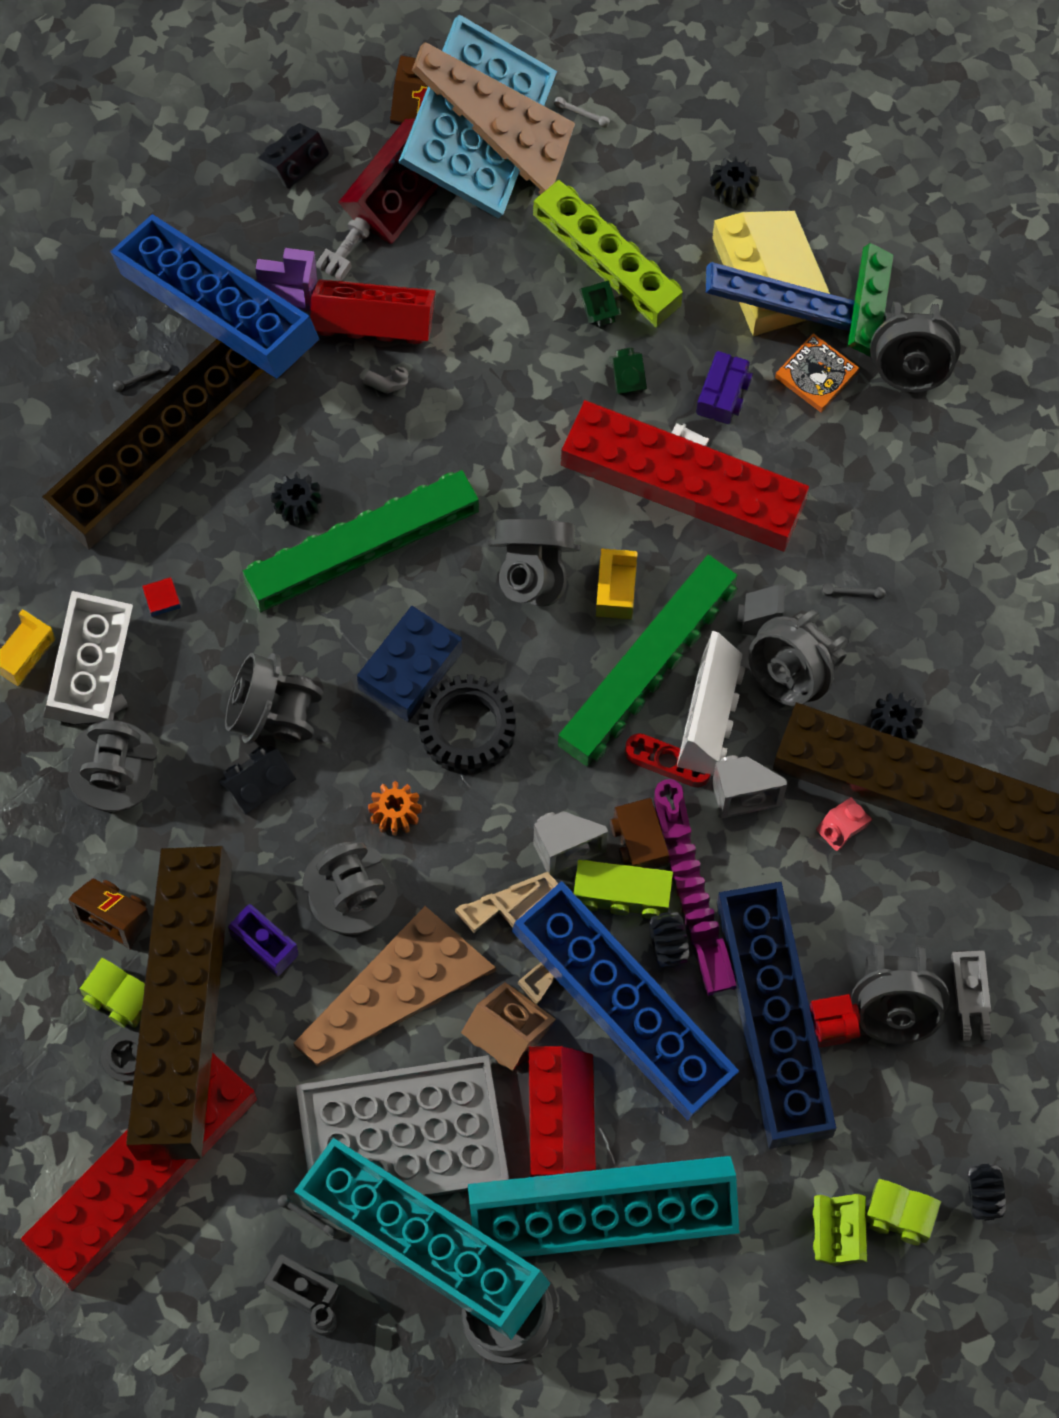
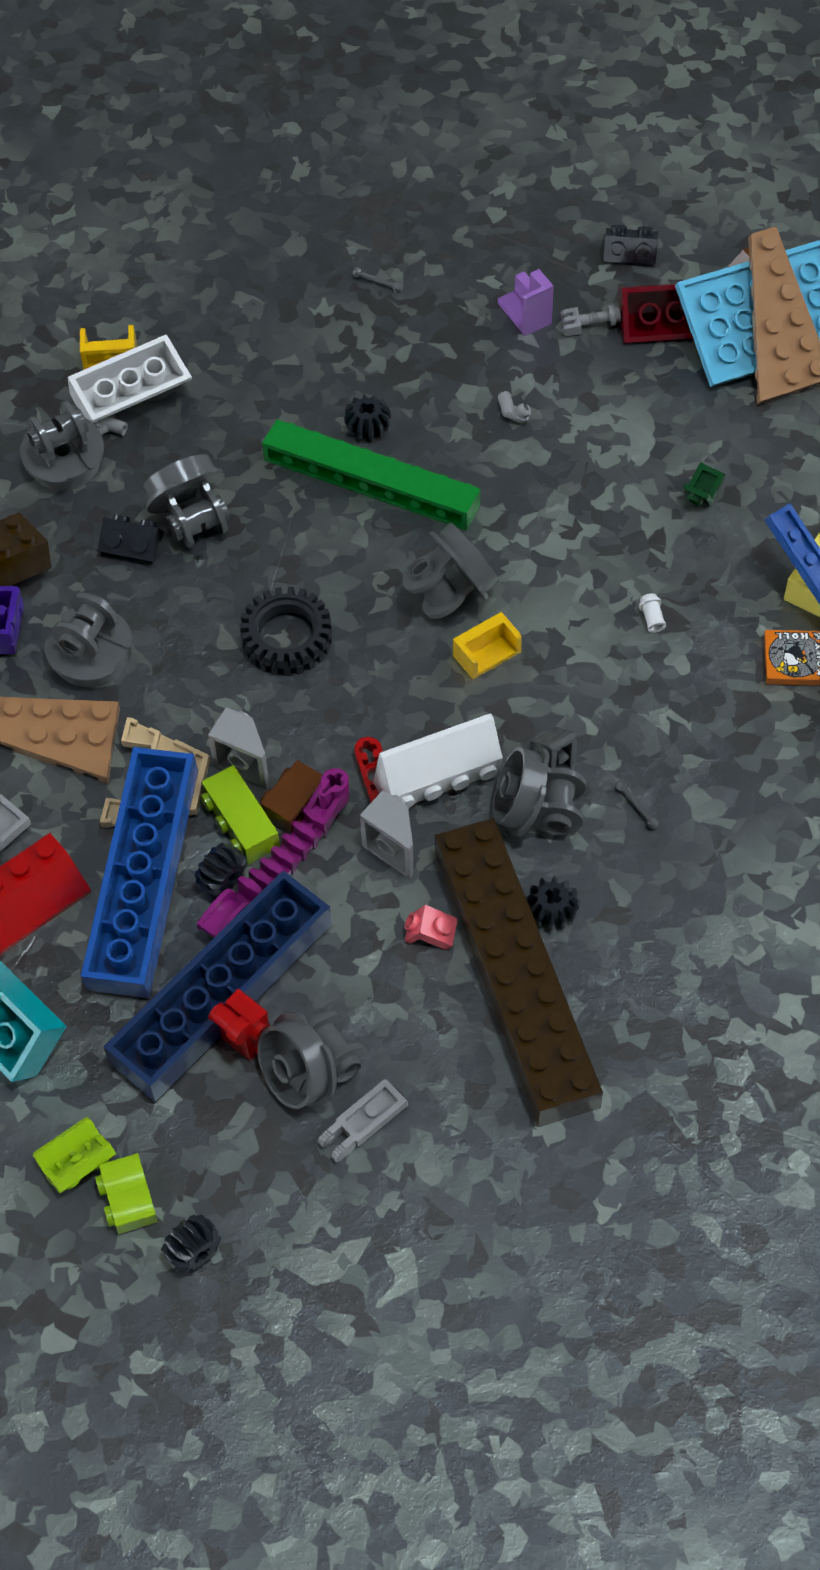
camera: 55 degrees right, 10 degrees down
dark brown brick [42,339,276,550] -> none
blue brick [110,214,319,379] -> none
red tile [142,577,181,617] -> none
red slope [310,279,436,344] -> none
dark blue brick [357,606,463,722] -> none
orange gear [368,781,422,836] -> none
medium nougat slope [461,982,556,1071] -> none
lime brick [533,180,683,327] -> none
green brick [558,554,738,767] -> none
red brick [561,400,810,552] -> none
dark green bracket [609,348,647,394] -> none
dark purple brick [696,351,753,424] -> none

